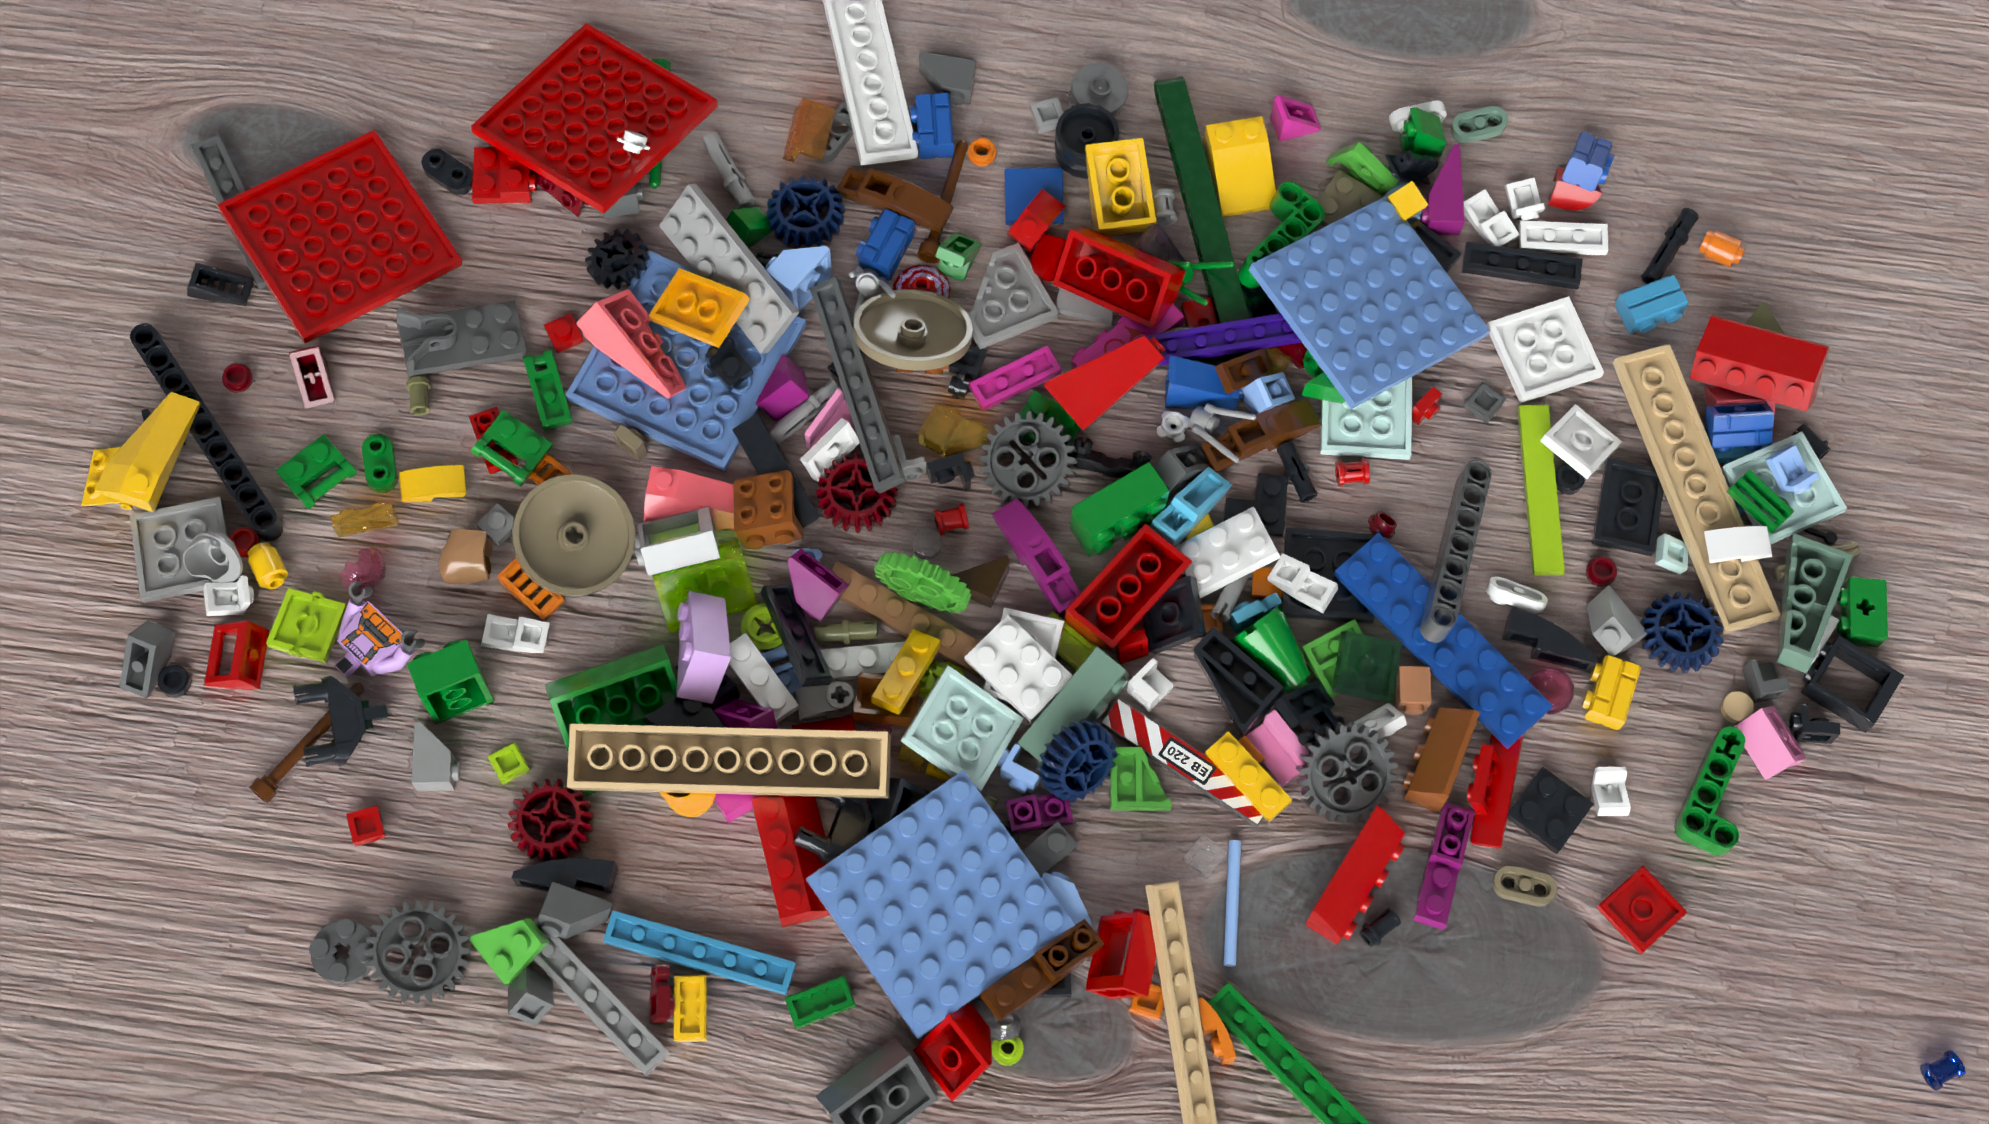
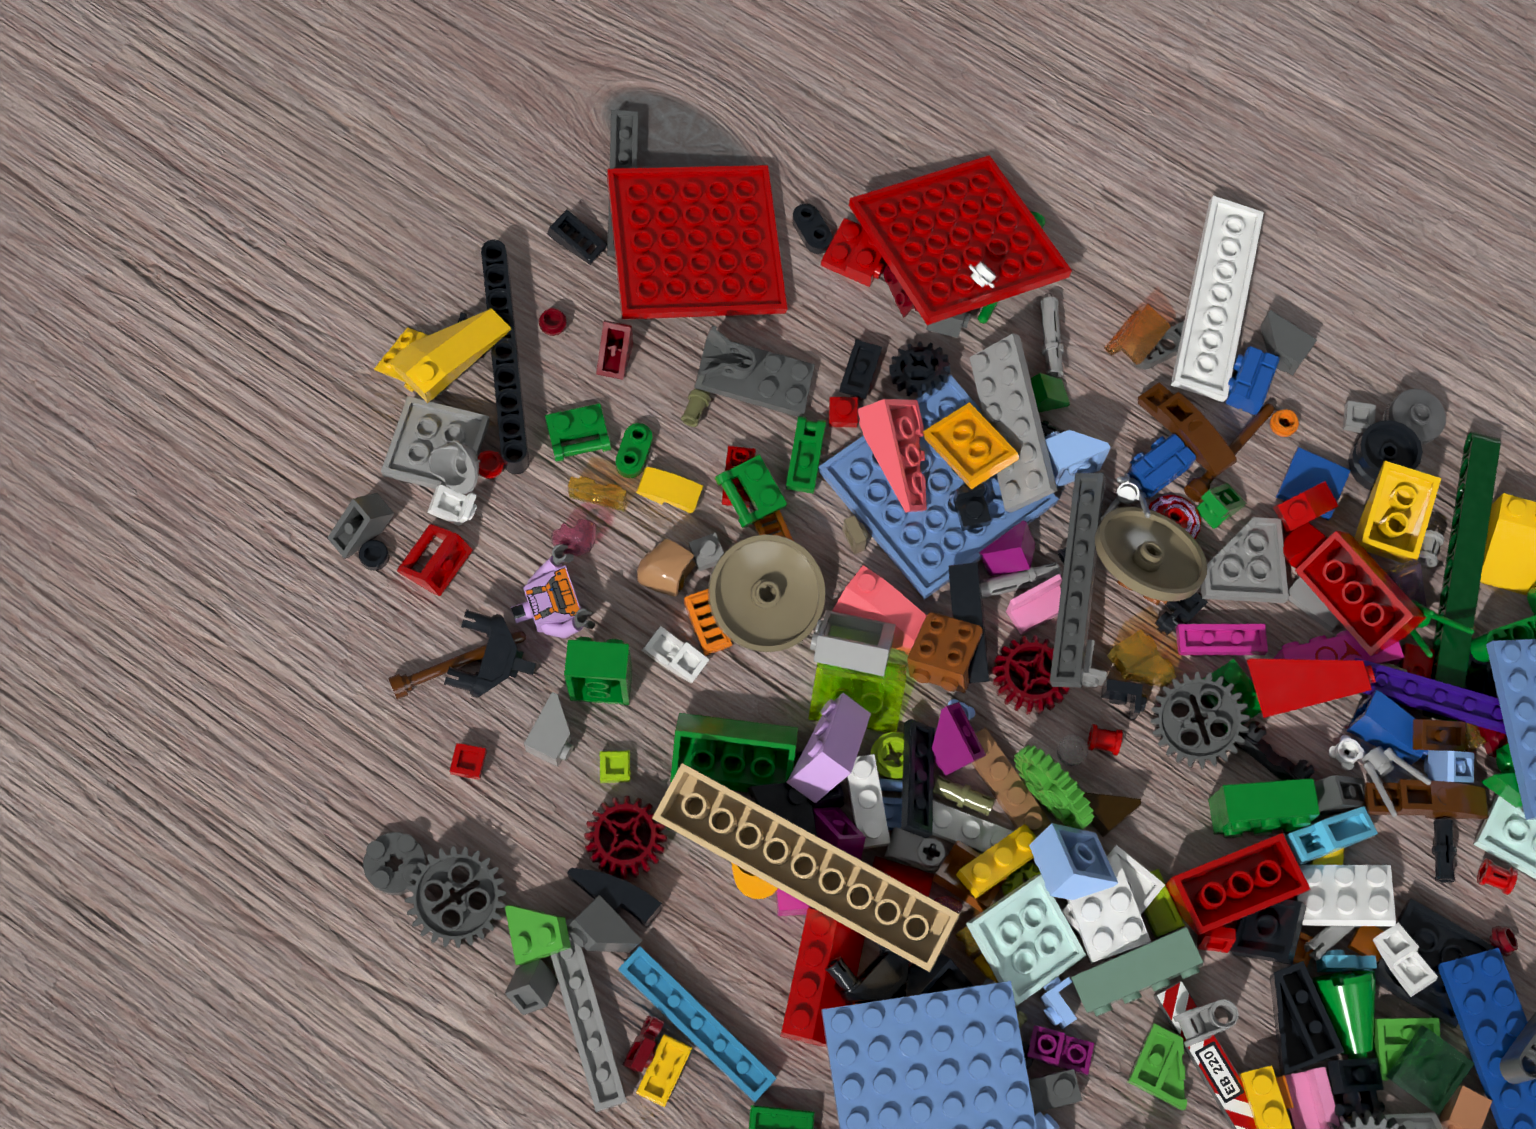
camera: 25 degrees right, 0 degrees up
yellow brick [248,542,288,589] -> none
lime plate [266,588,347,664] -> none
dark blue gear [766,173,845,249] -> none
white plate [800,418,859,482] -> none
magenta slope [991,499,1081,615] -> none
dark blue gear [1037,719,1118,802] -> none
white panel [1127,658,1173,712] -> none
black plate [1223,473,1288,536] -> none
none -> black plate [839,339,882,399]
none -> light blue slope [1029,823,1118,900]
none -> light grey piece [1173,999,1239,1047]

